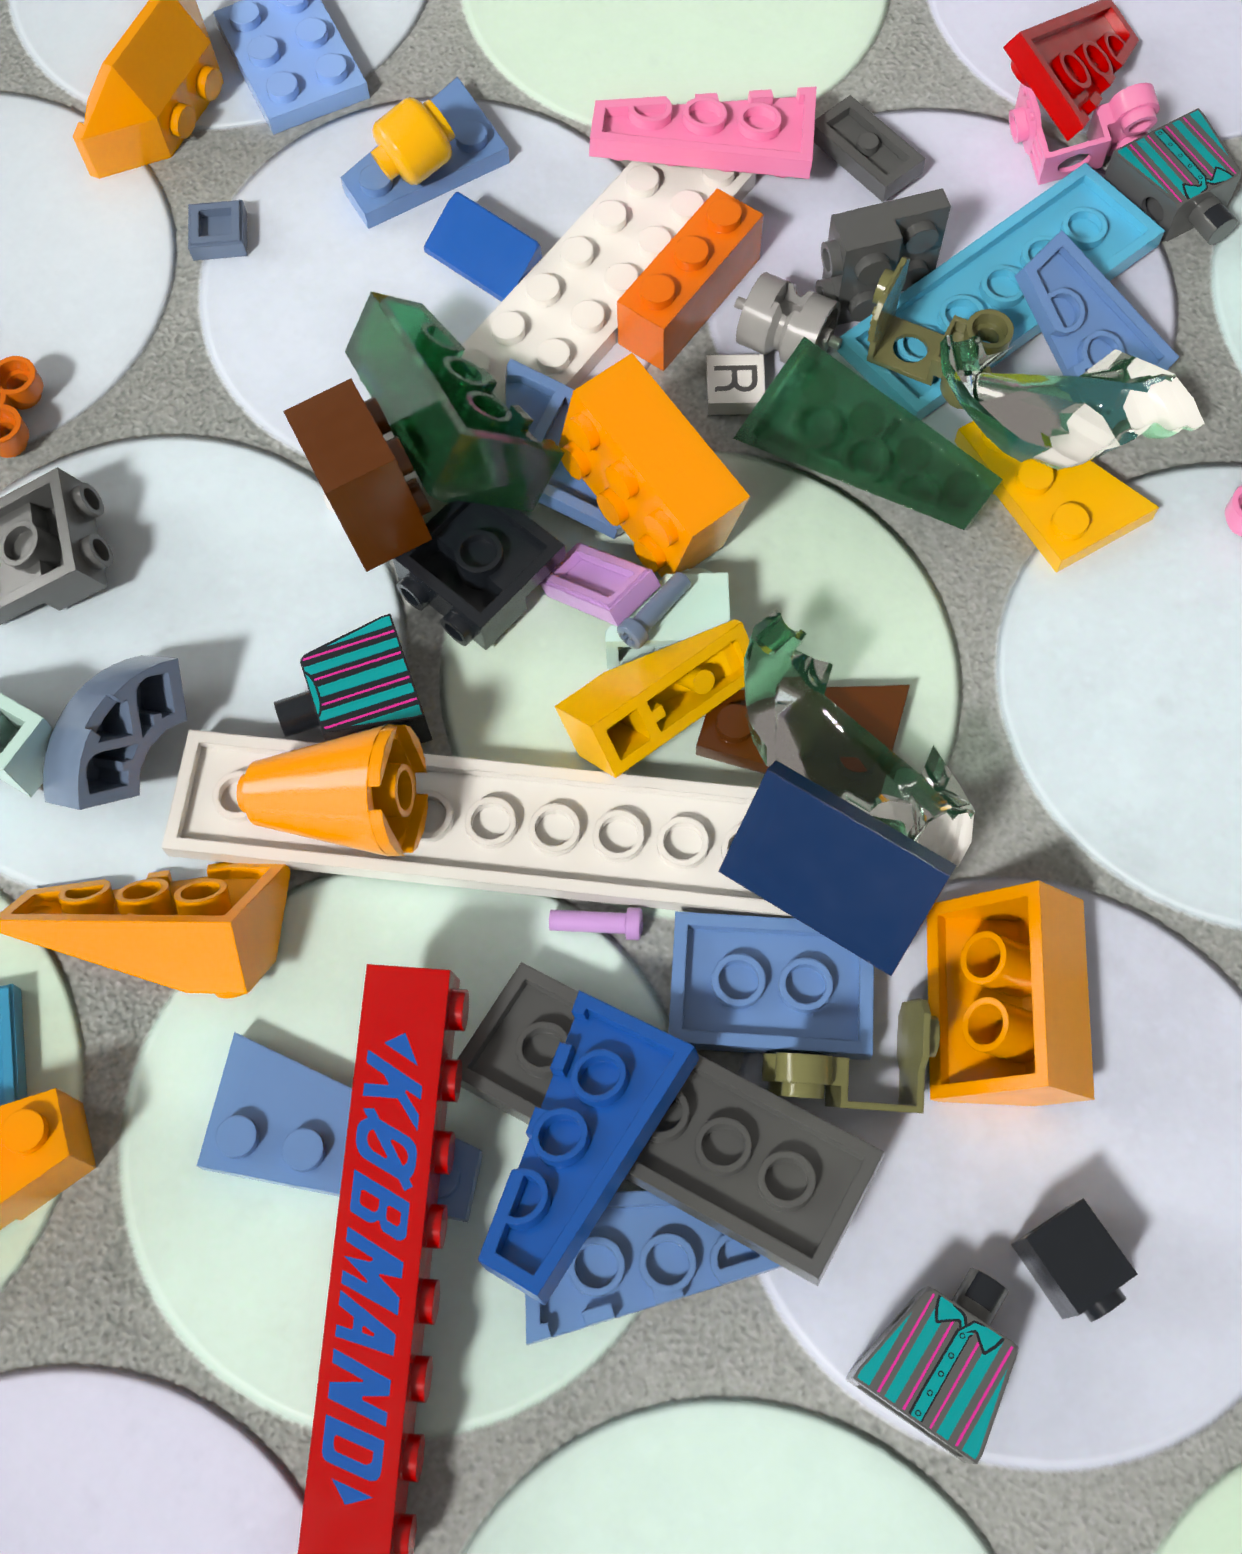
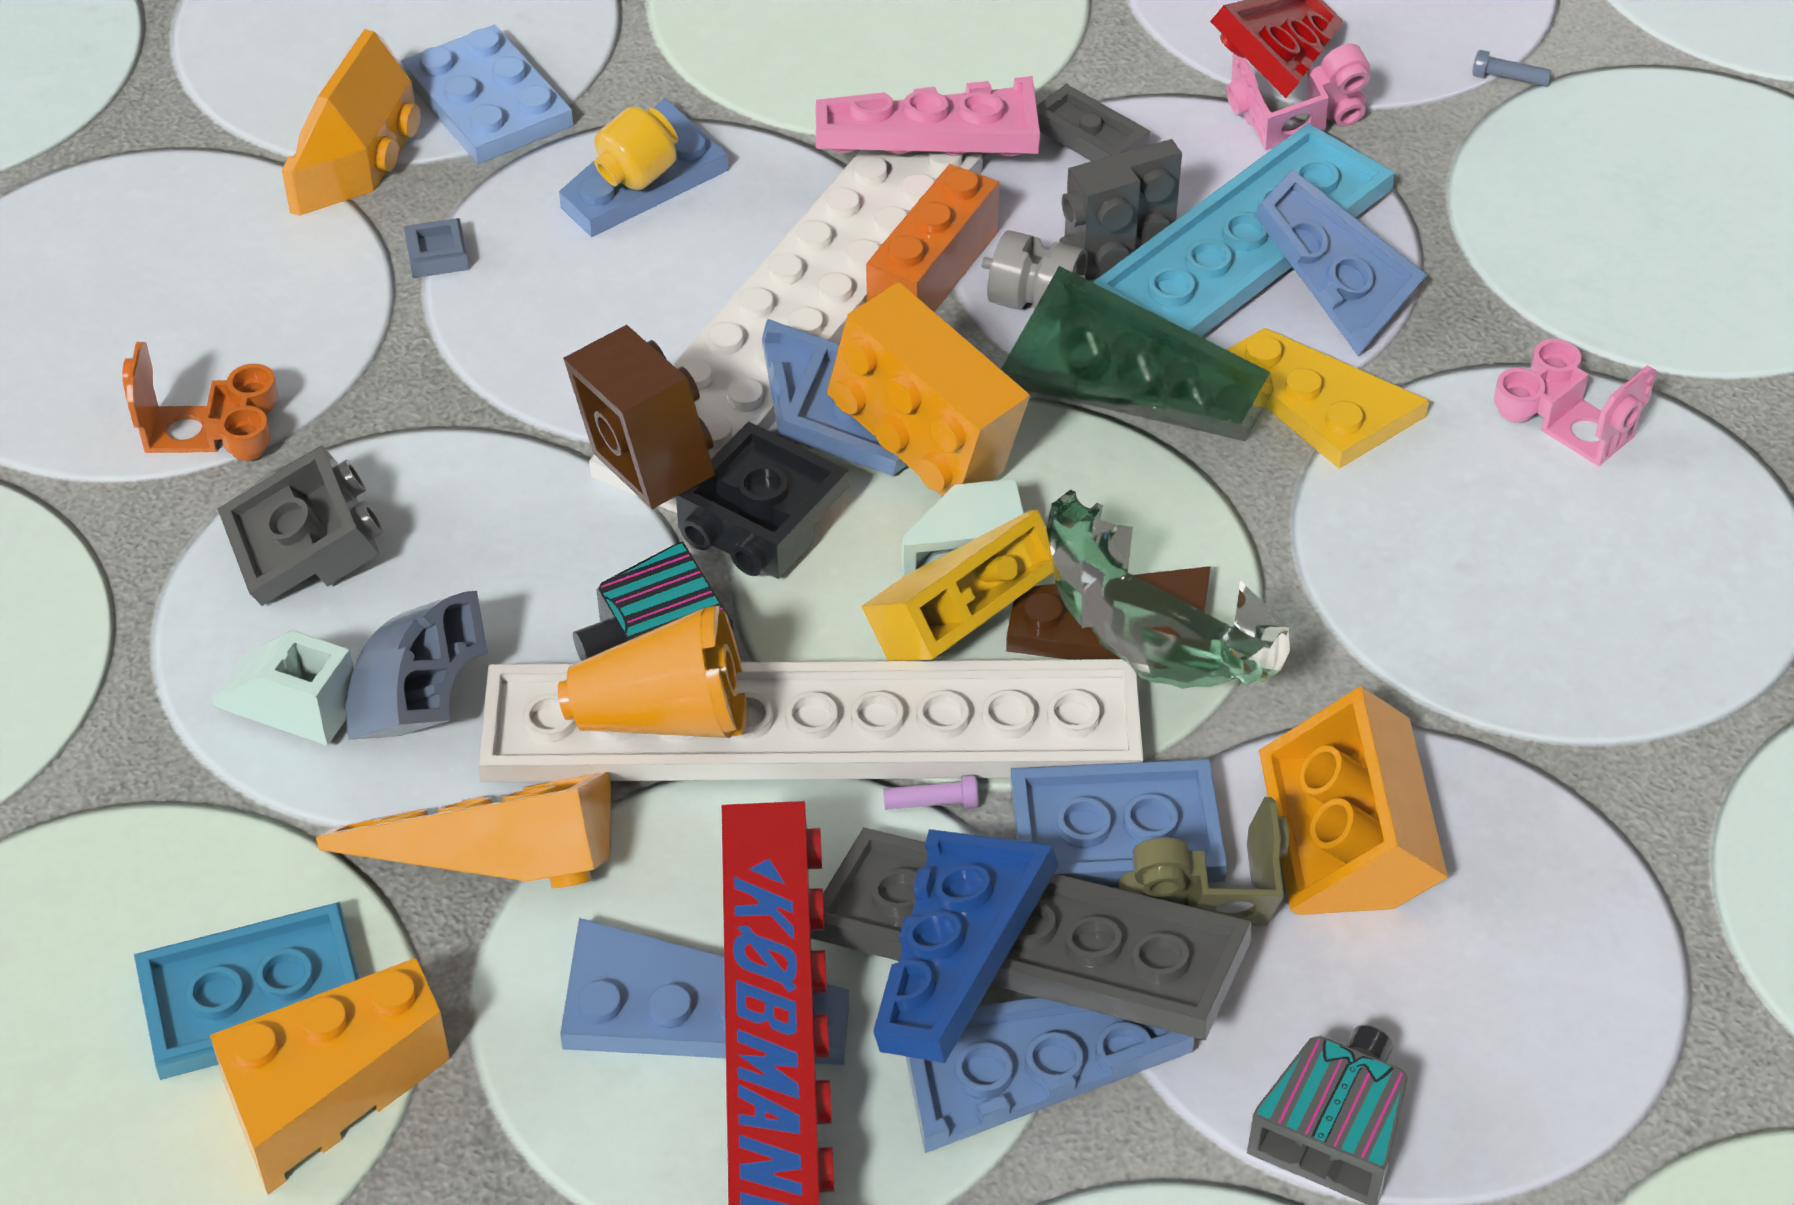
camera: 10 degrees left, 20 degrees down
clear green wedge [345,291,564,512] -> none
blue slope [424,192,542,302] -> none
lavender tile [540,542,661,626] -> none
sand blue piece [617,572,691,649] -> none
white tile [706,354,766,415] -> none
dark blue tile [718,760,957,976] -> none
olive piece [866,256,1014,409] -> none
clear green animal [940,335,1204,470] -> none
black brick [1011,1198,1138,1322] -> none
dark grey torso [1104,108,1241,245] -> none

